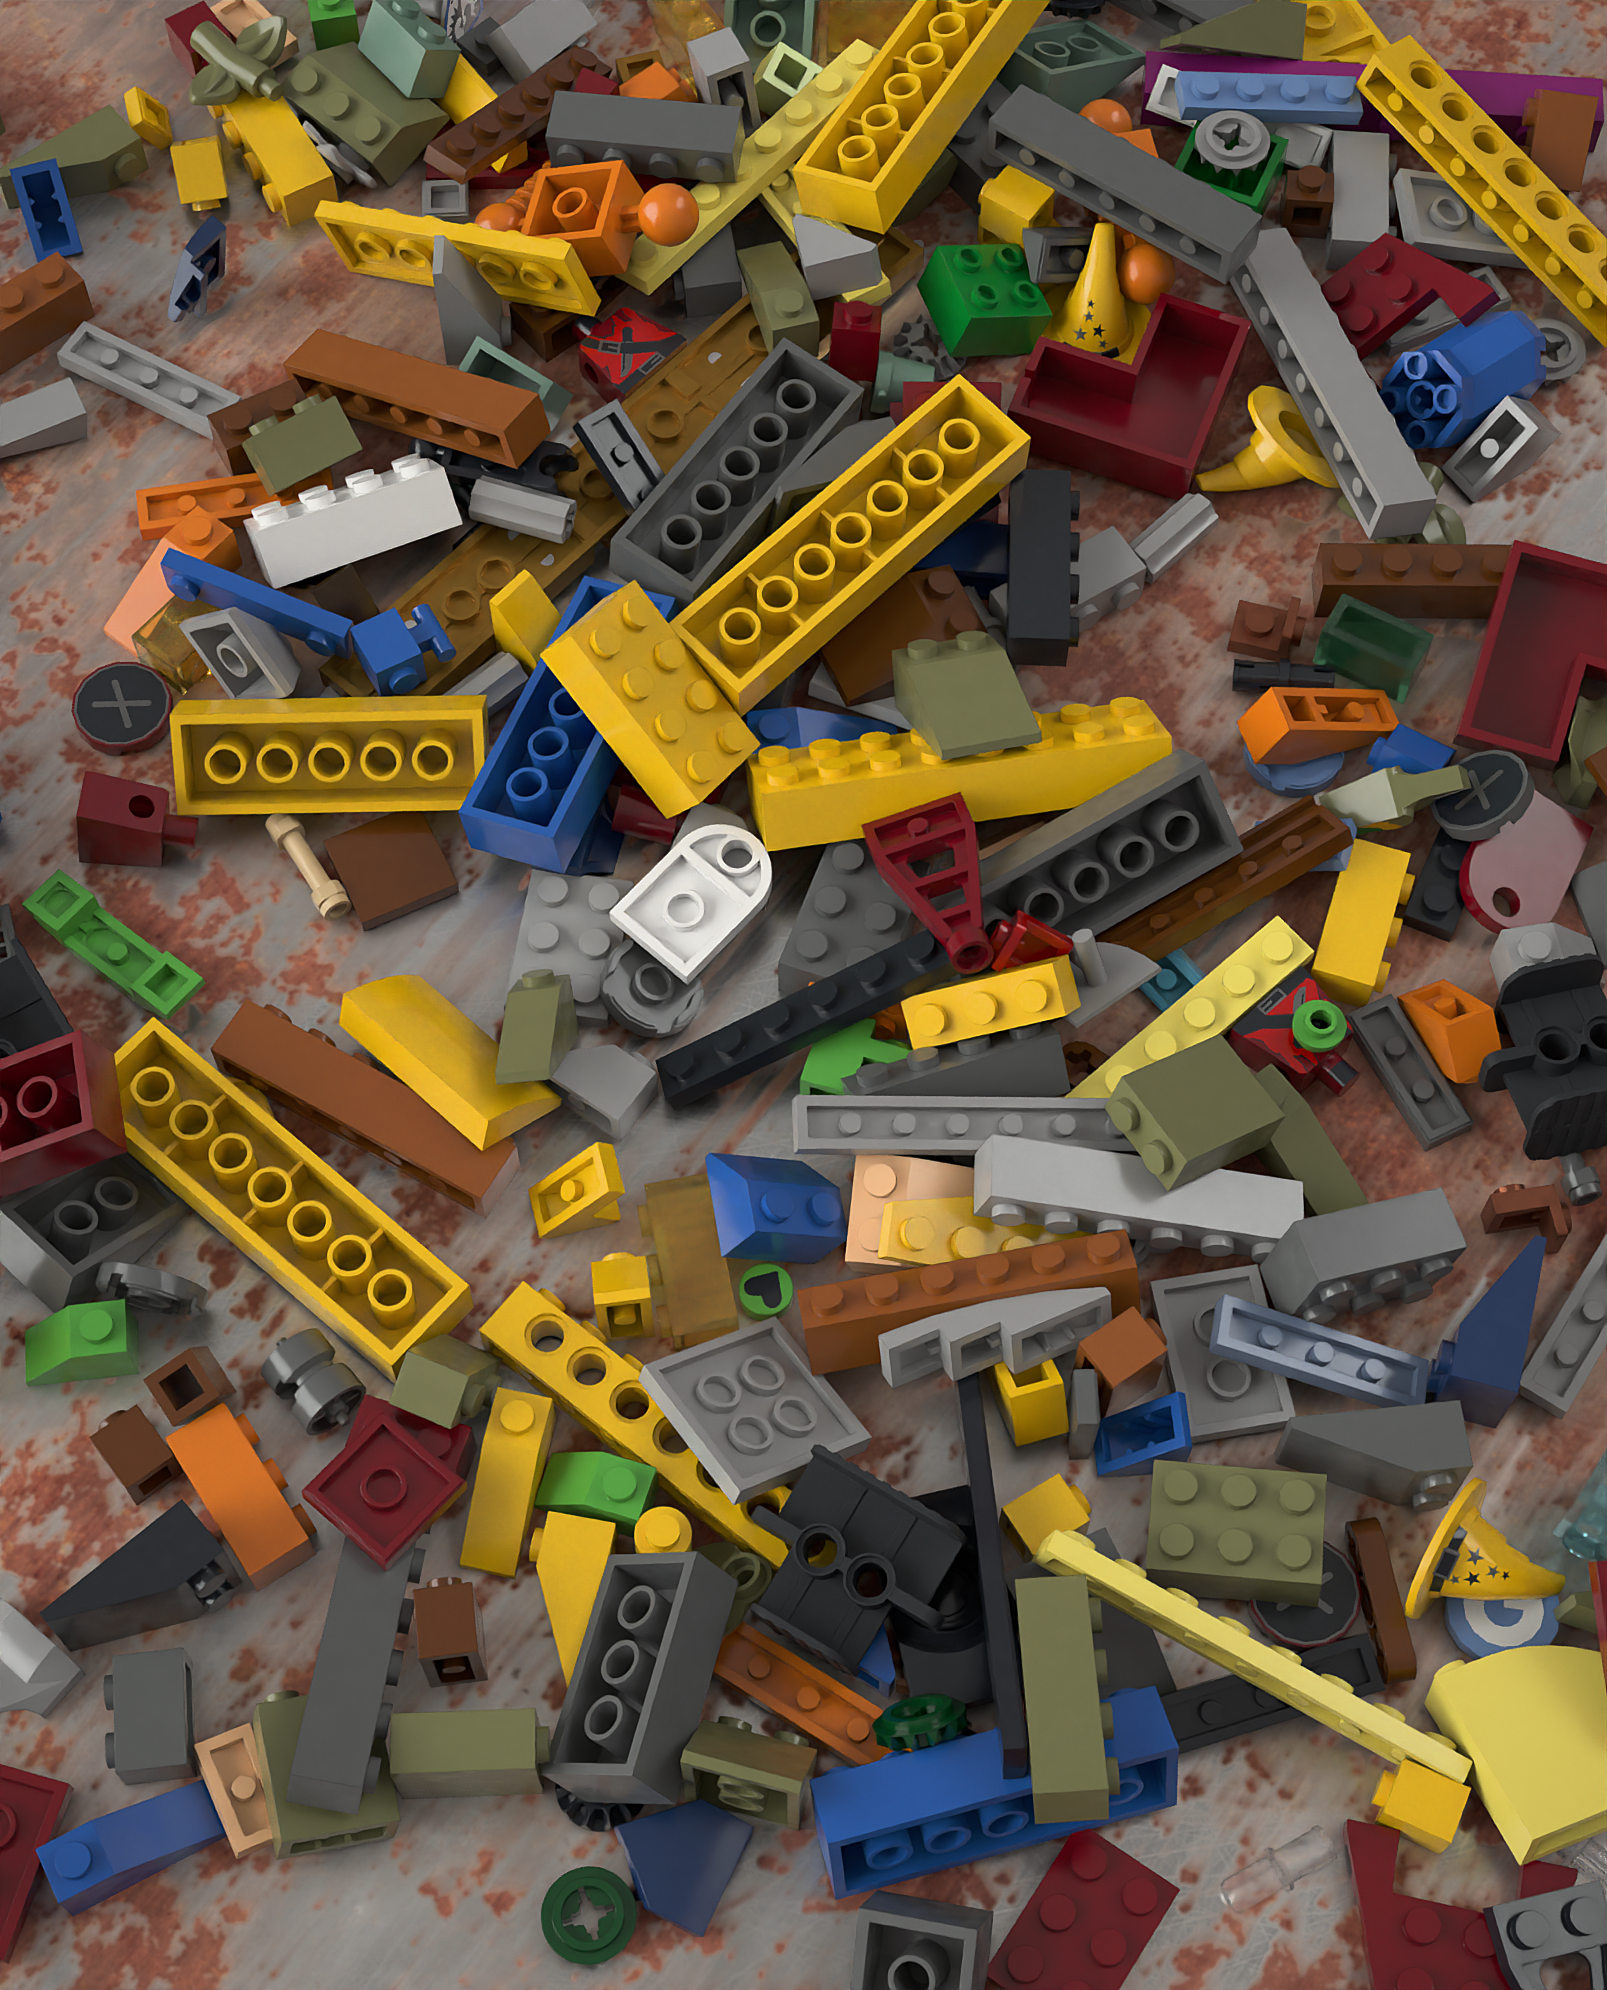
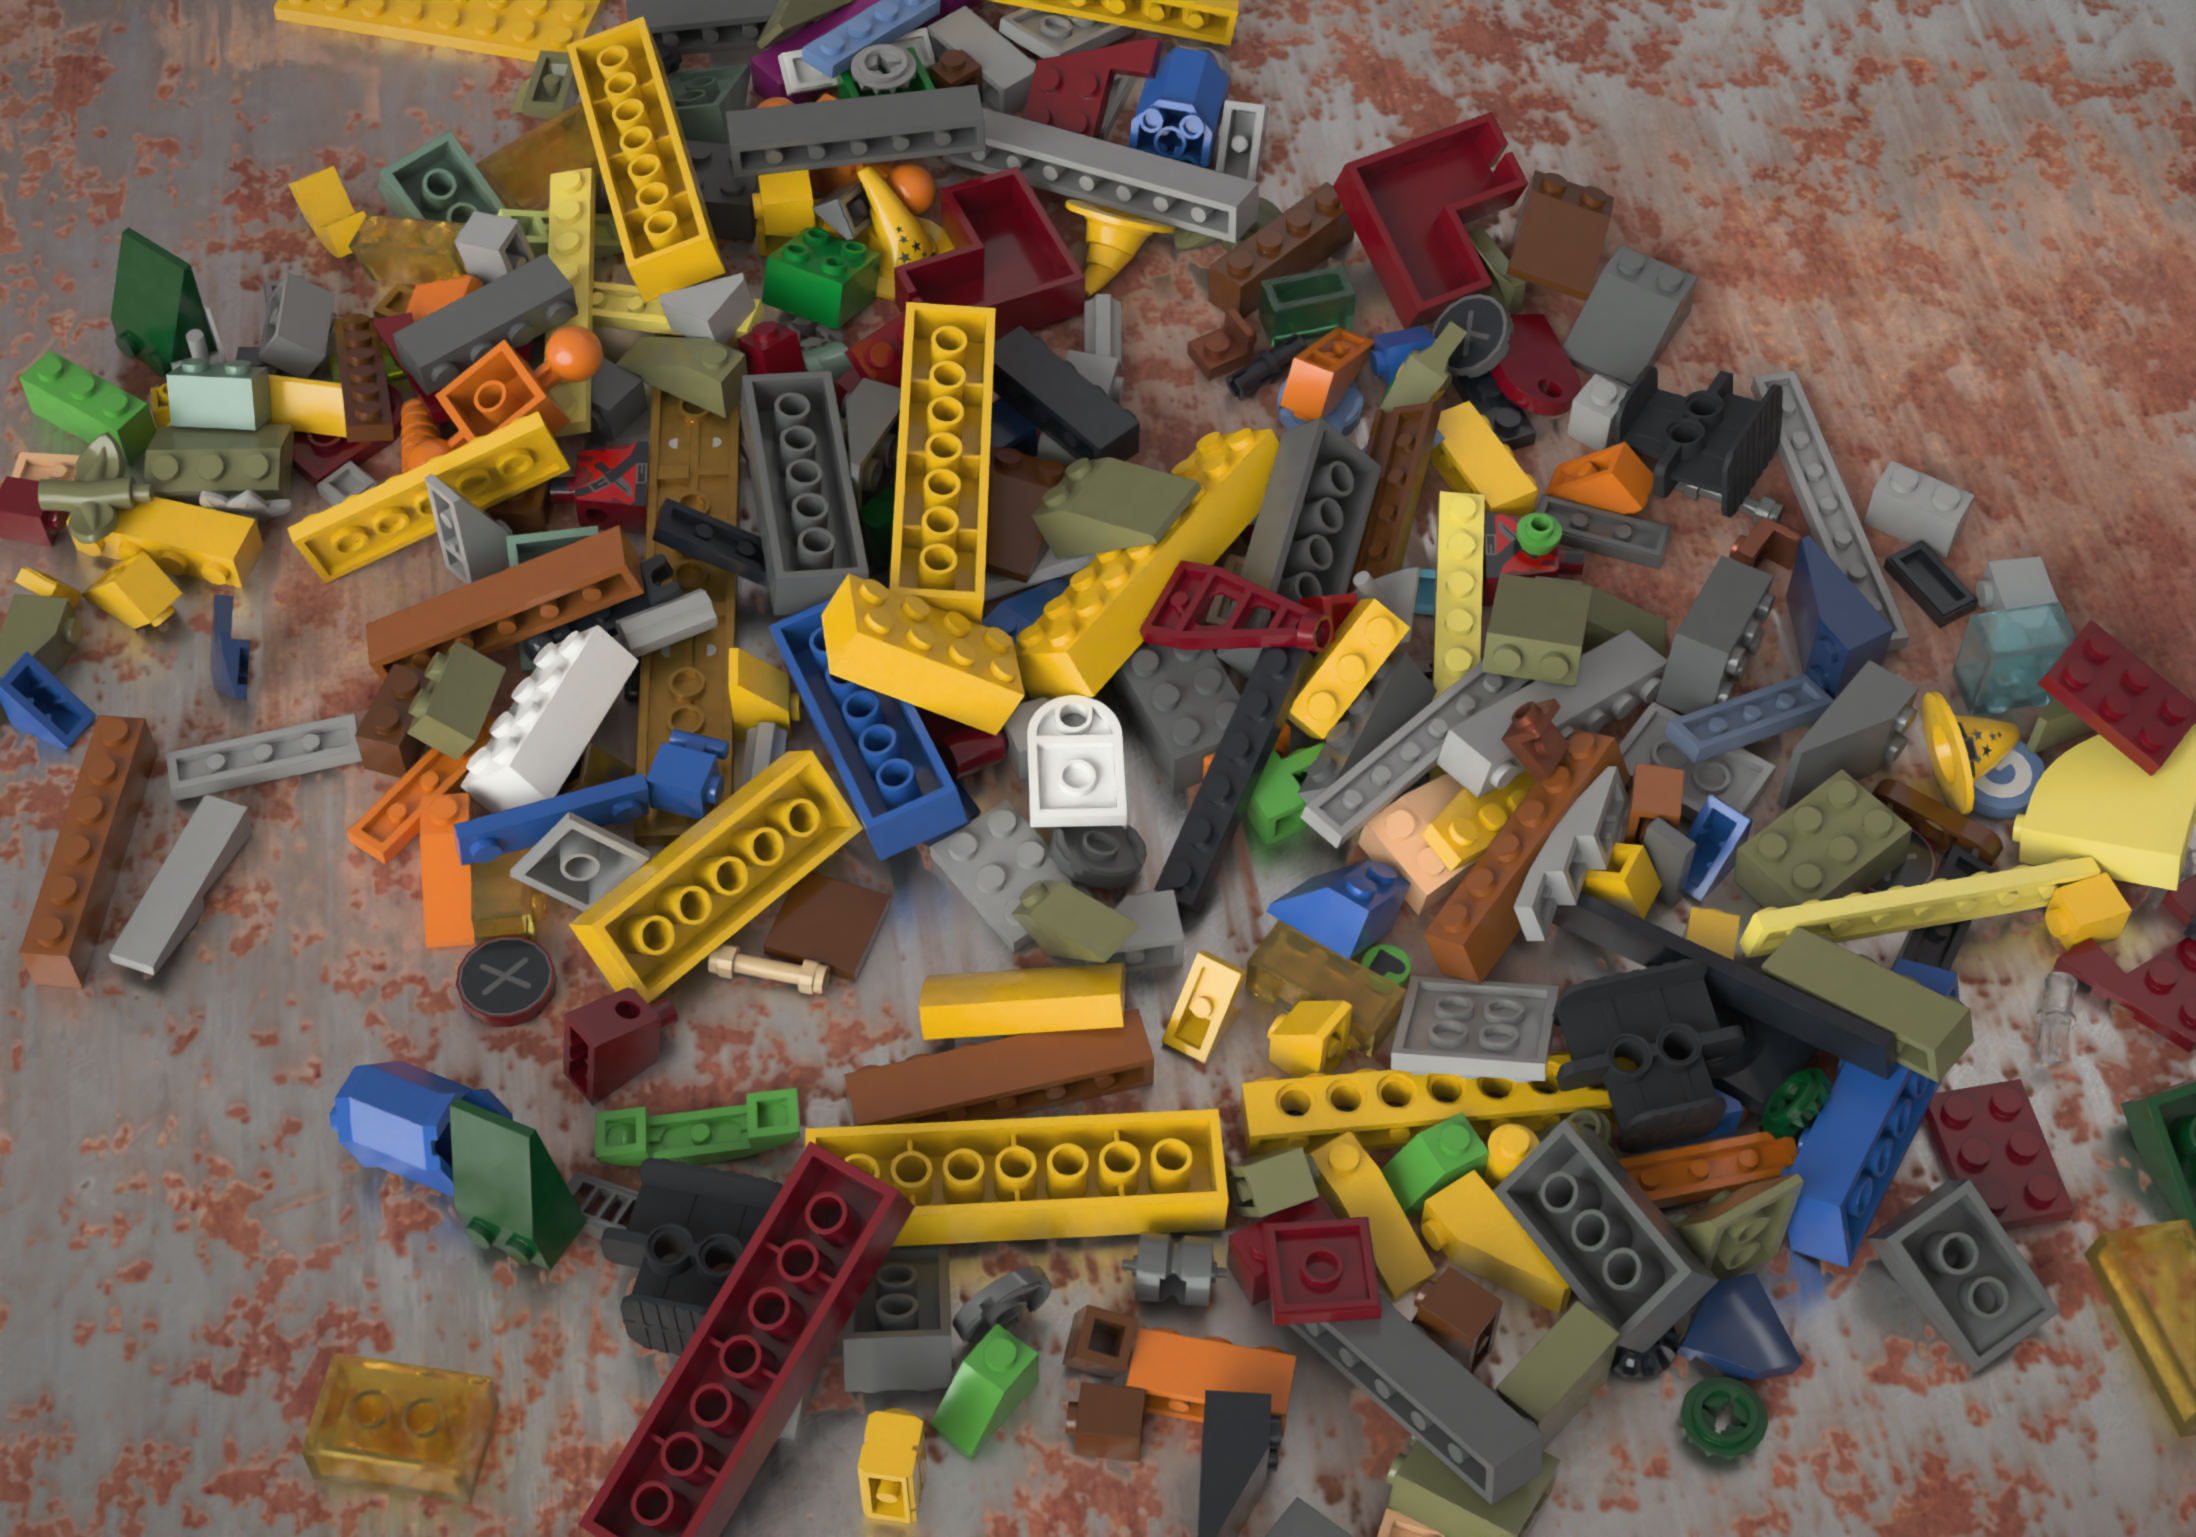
camera: 45 degrees left, 10 degrees down
none -> copper bracket [1501,698,1570,781]

